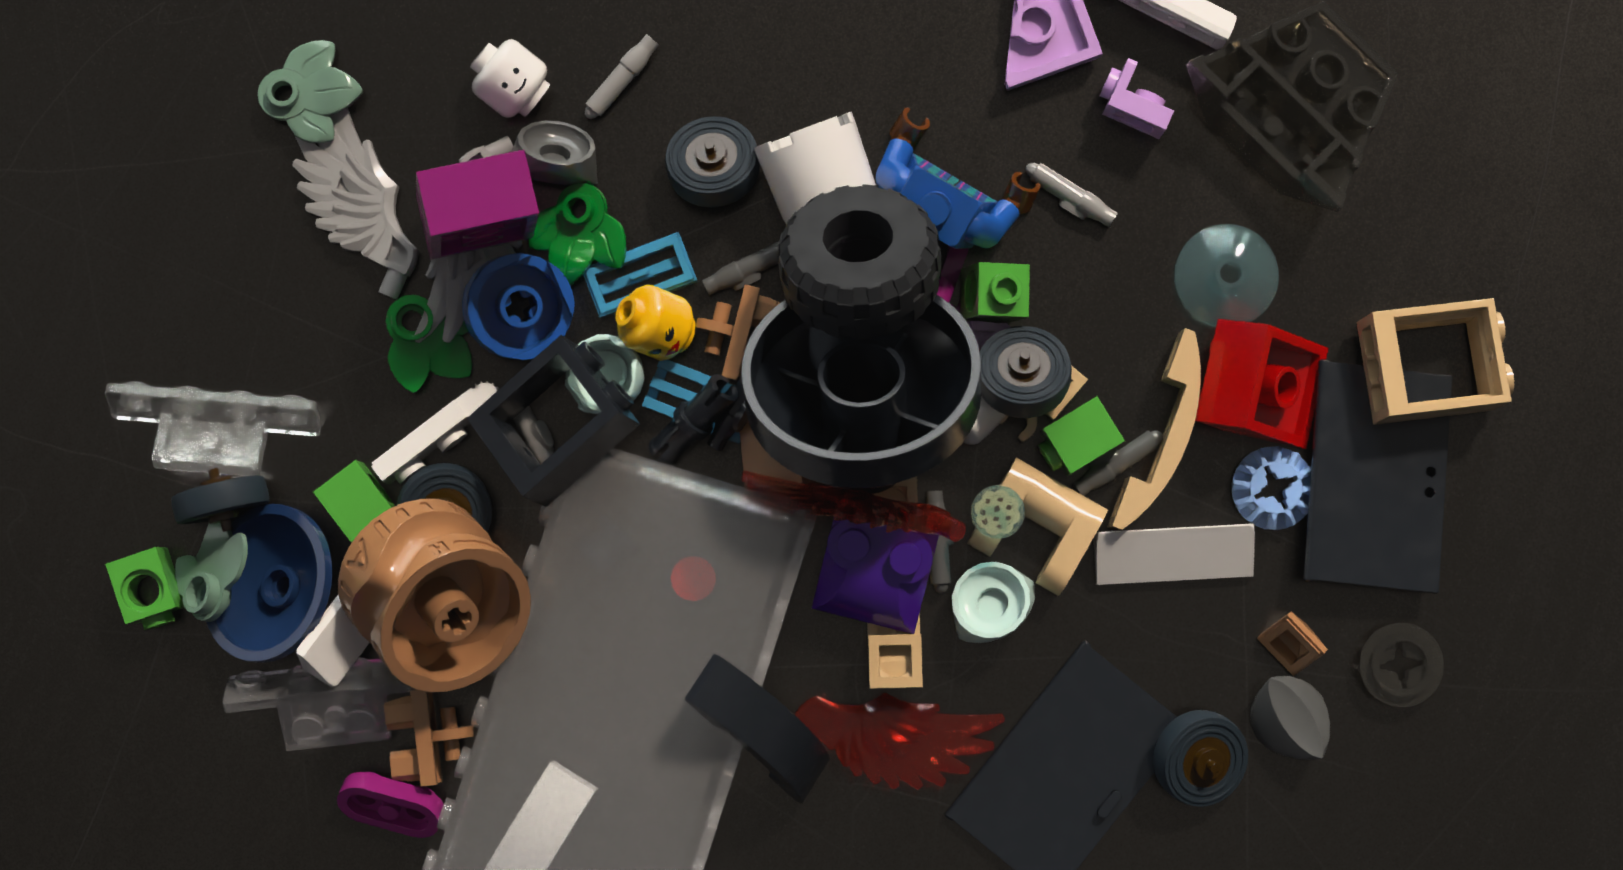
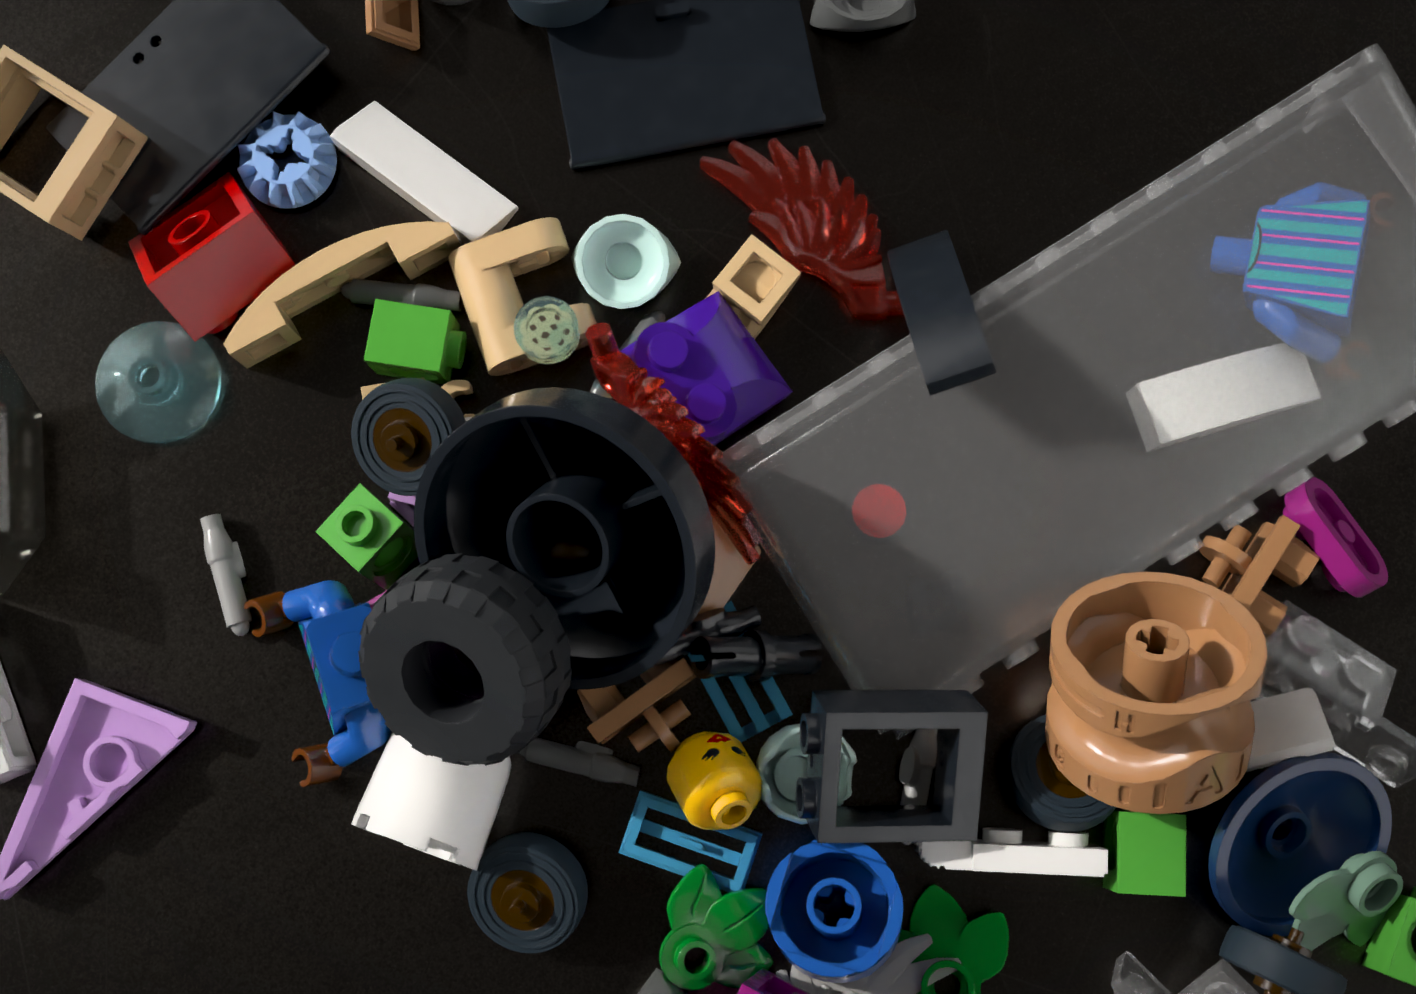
camera: 135 degrees left, 5 degrees down
lavender bracket [1100,58,1174,139] -> none

